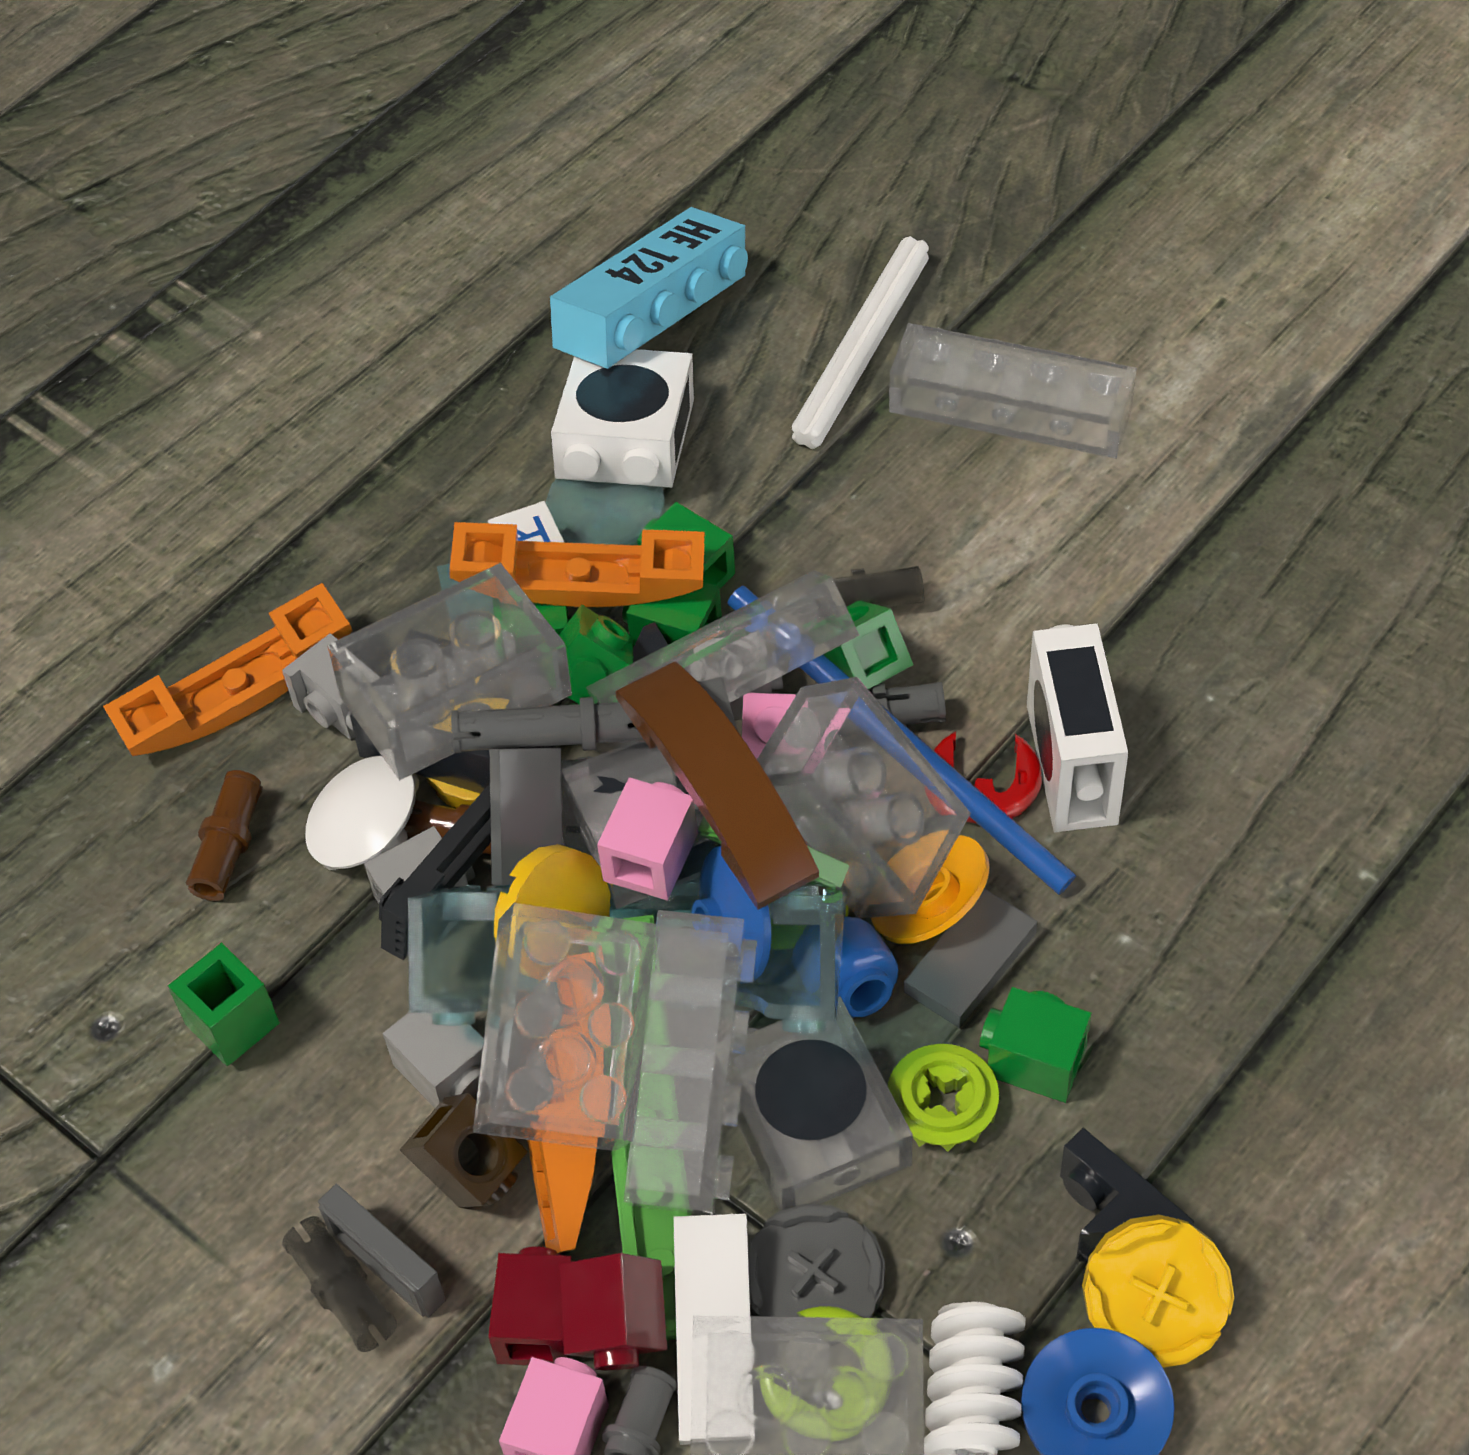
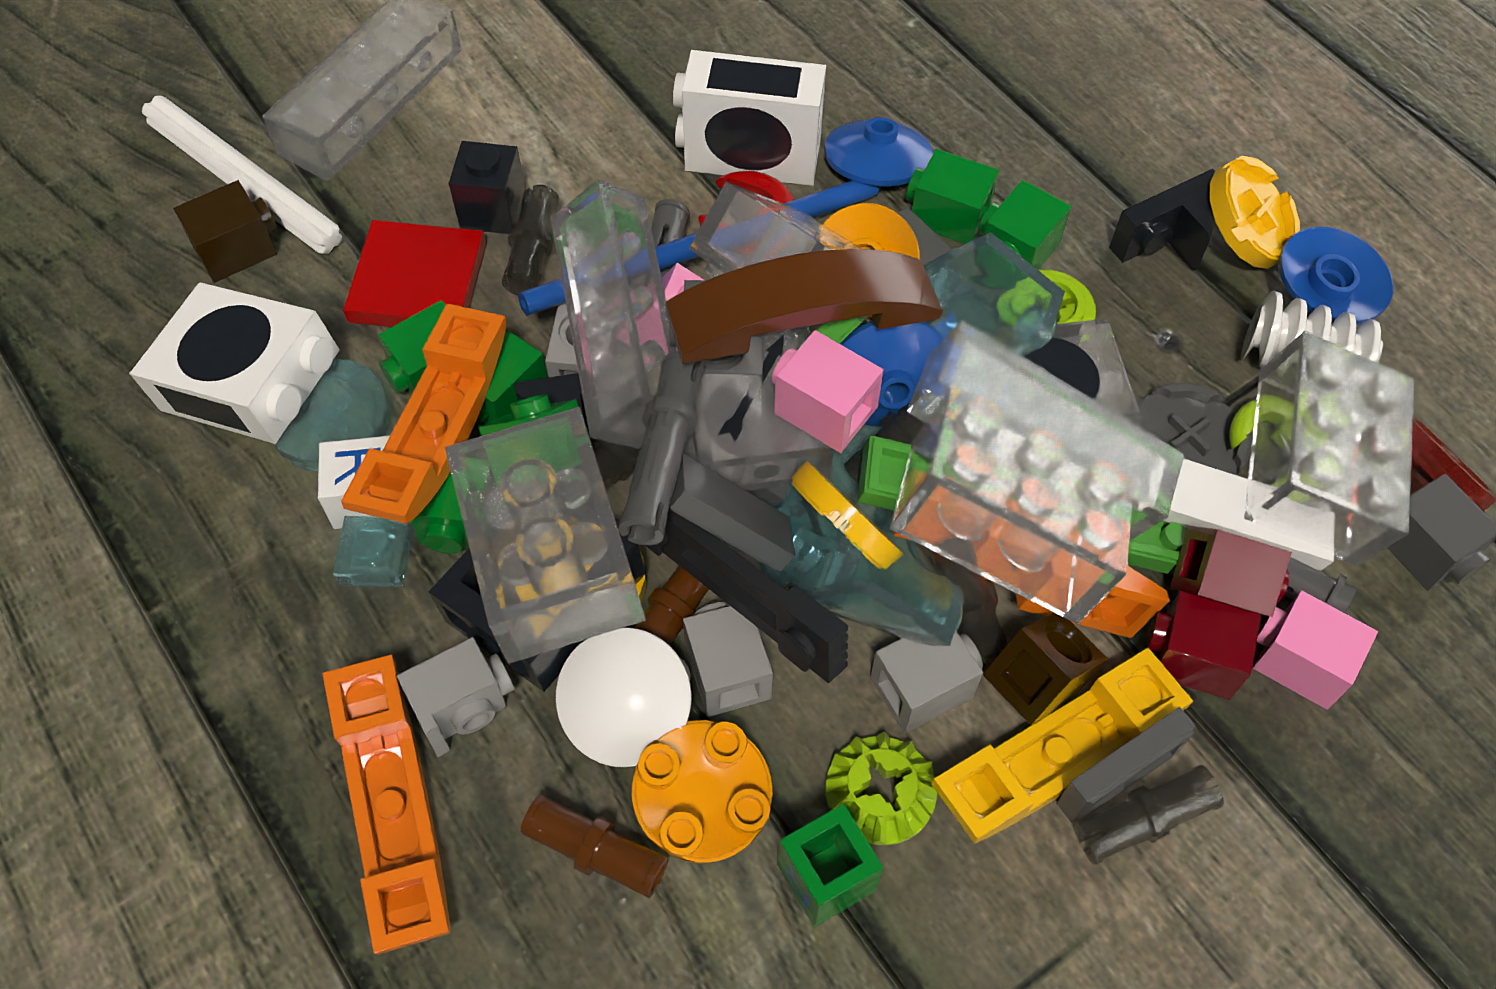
camera: 80 degrees left, 5 degrees up
medium azure brick [550,207,748,369] -> none
none -> dark brown brick [173,180,278,283]
none -> red tile [343,220,486,327]
none -> black brick [448,141,526,235]
none -> light orange dish [632,720,772,863]
none -> blue dish [824,117,933,186]
none -> lime gear [825,731,938,845]
none -> green brick [906,148,999,246]
none -> yellow slope [931,647,1193,844]

